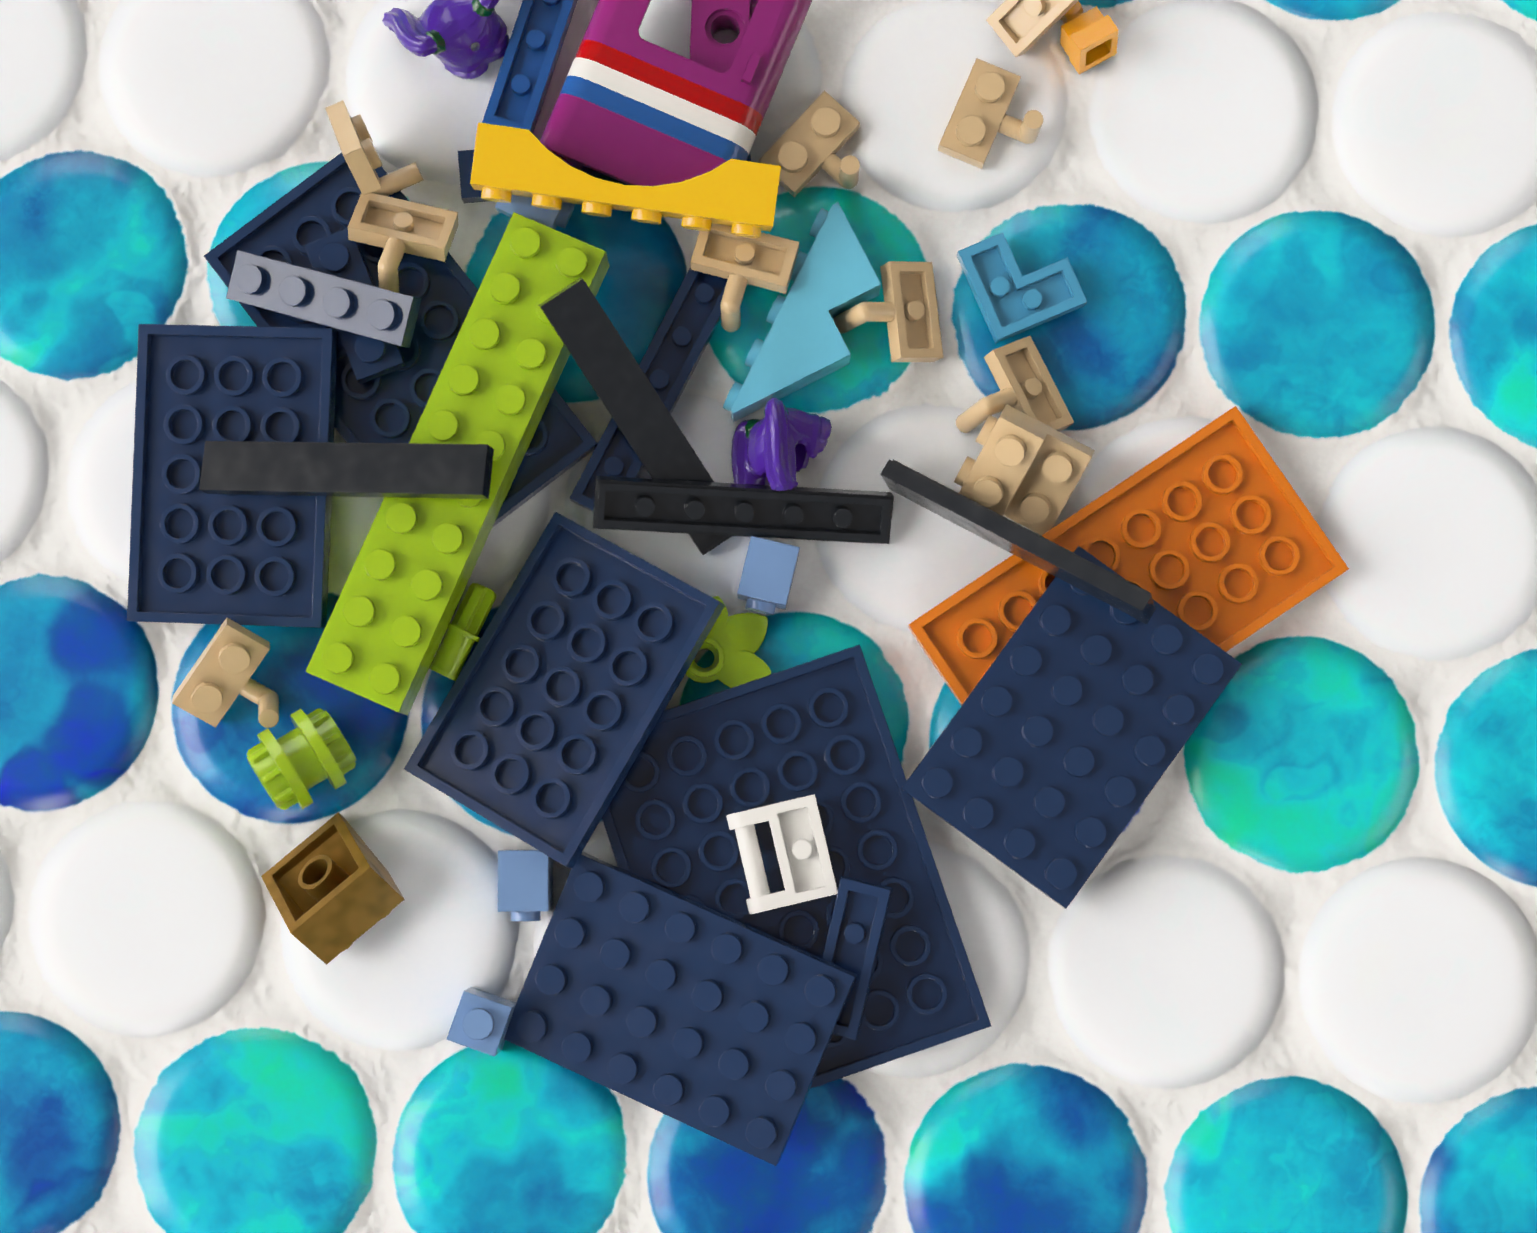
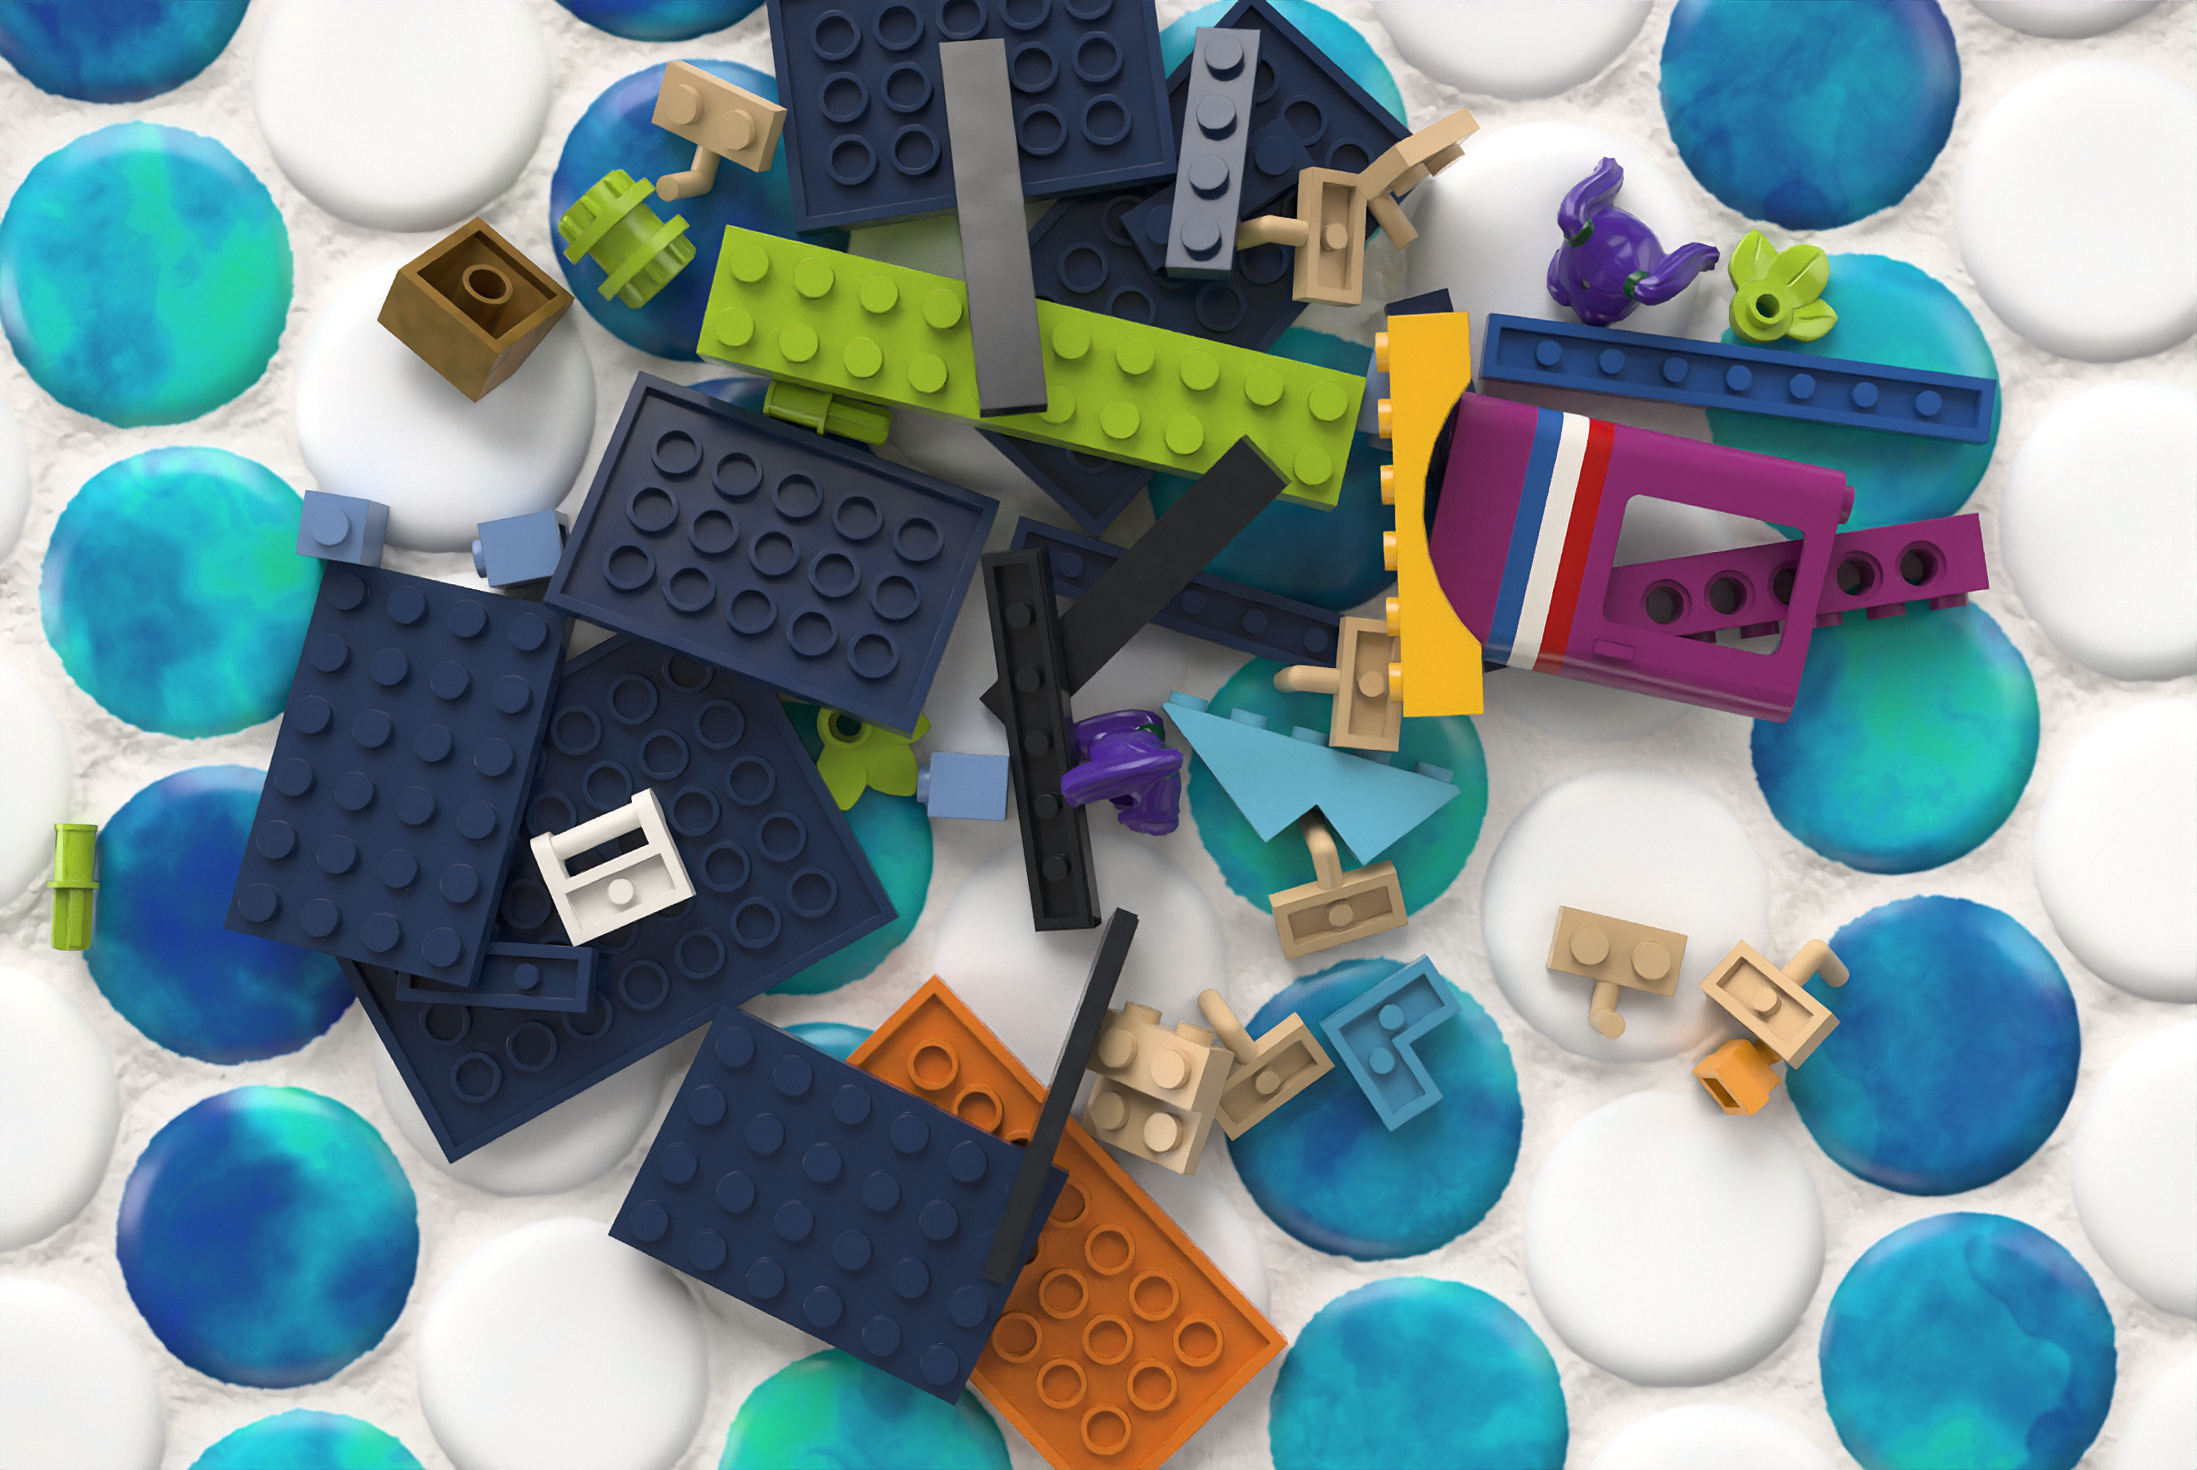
camera: 80 degrees right, 5 degrees up
tan plate [759,90,860,197] -> none

